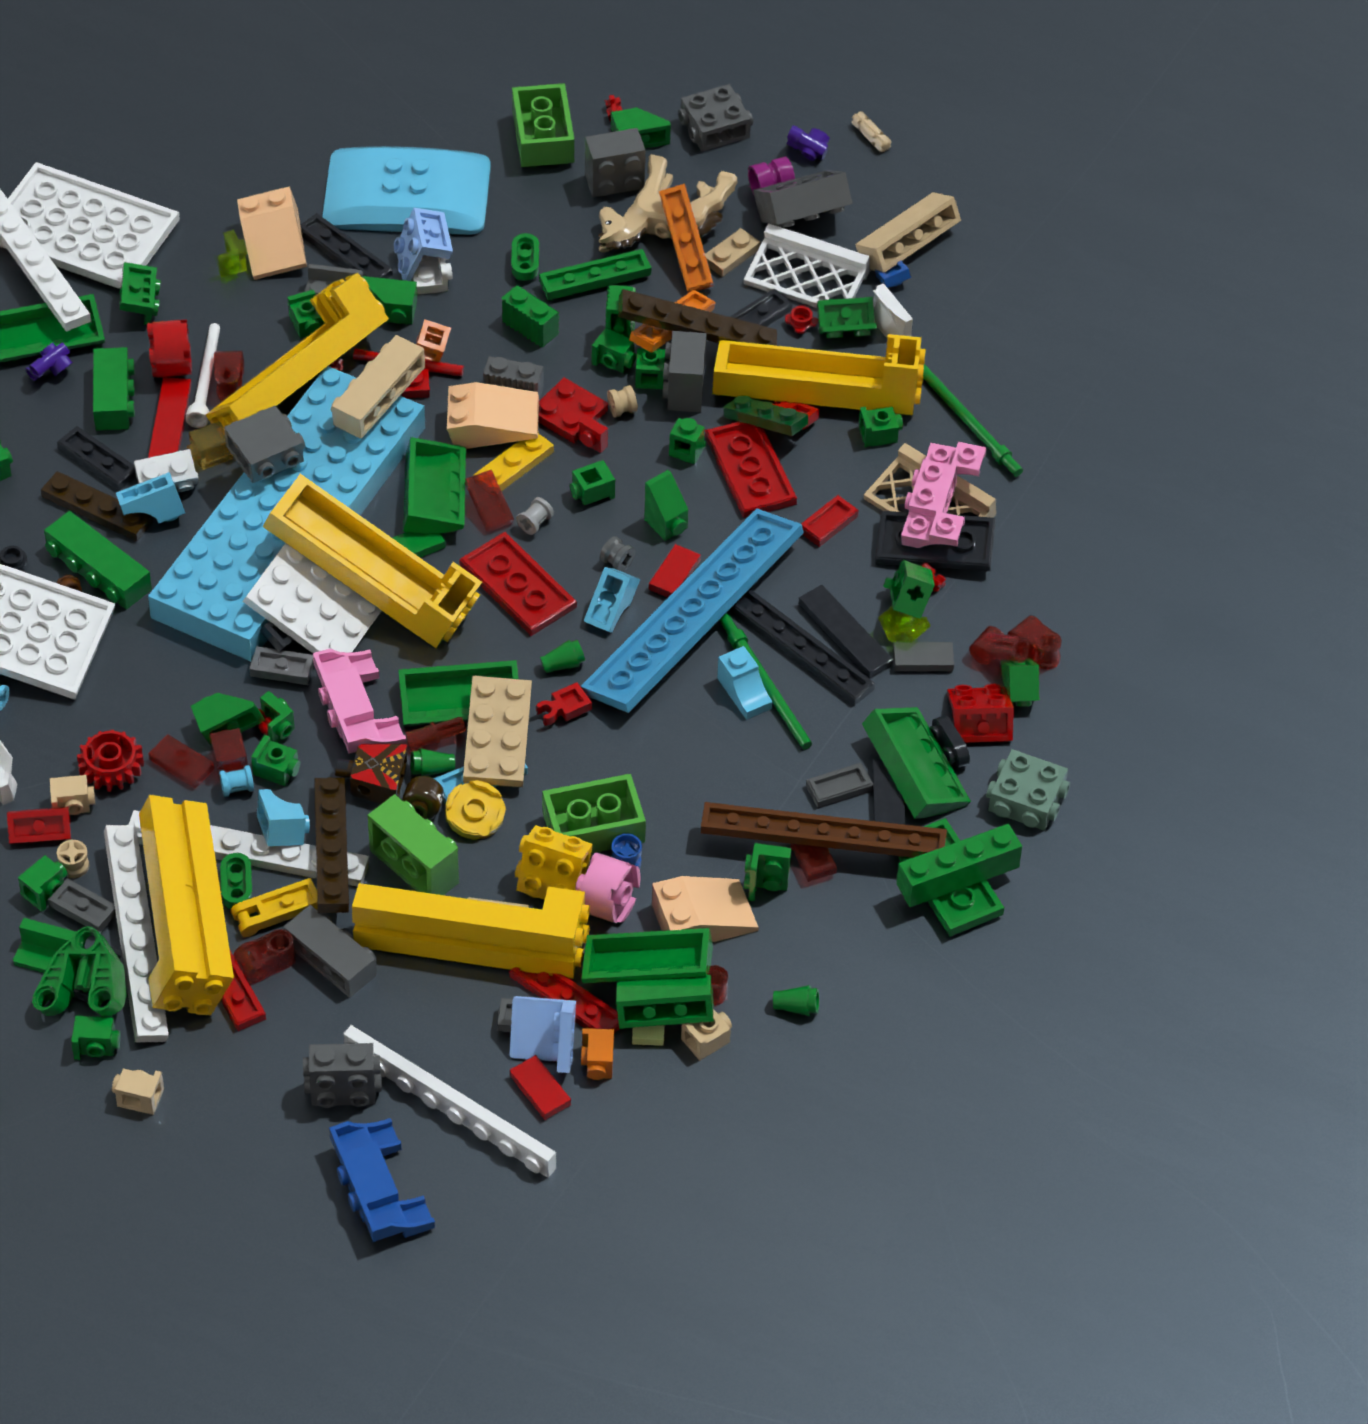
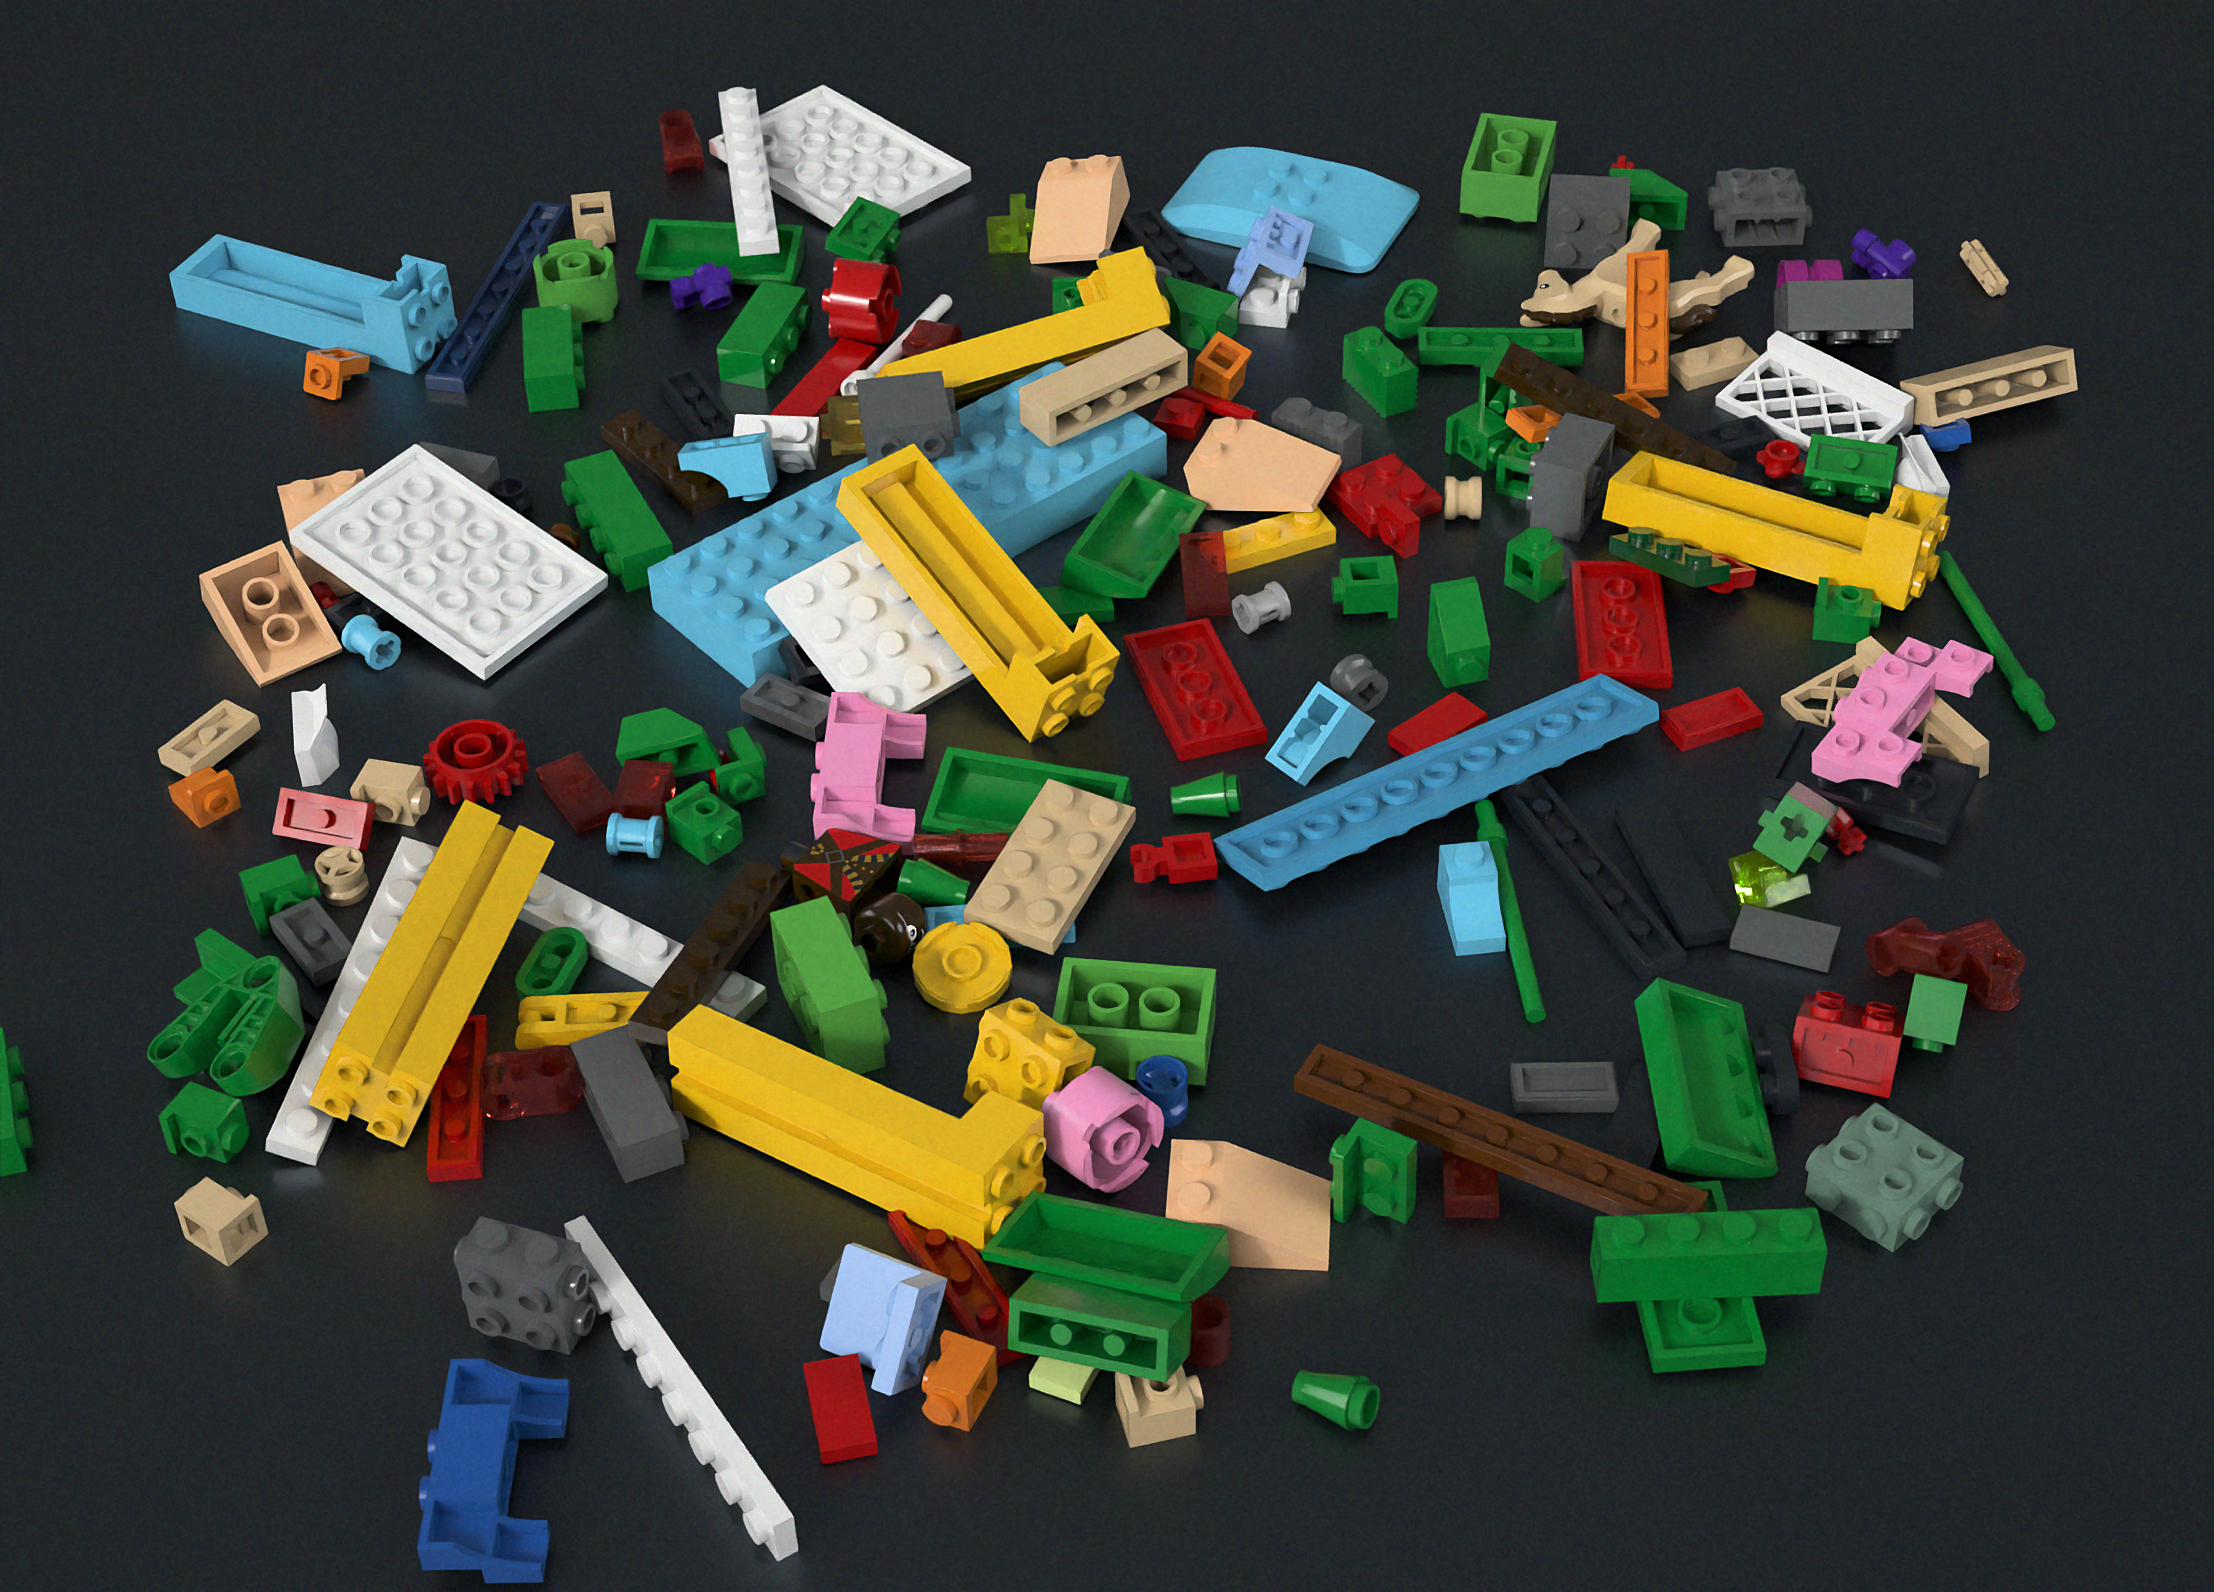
camera: 25 degrees right, 10 degrees down
medium azure arch [257,789,310,846] -> none

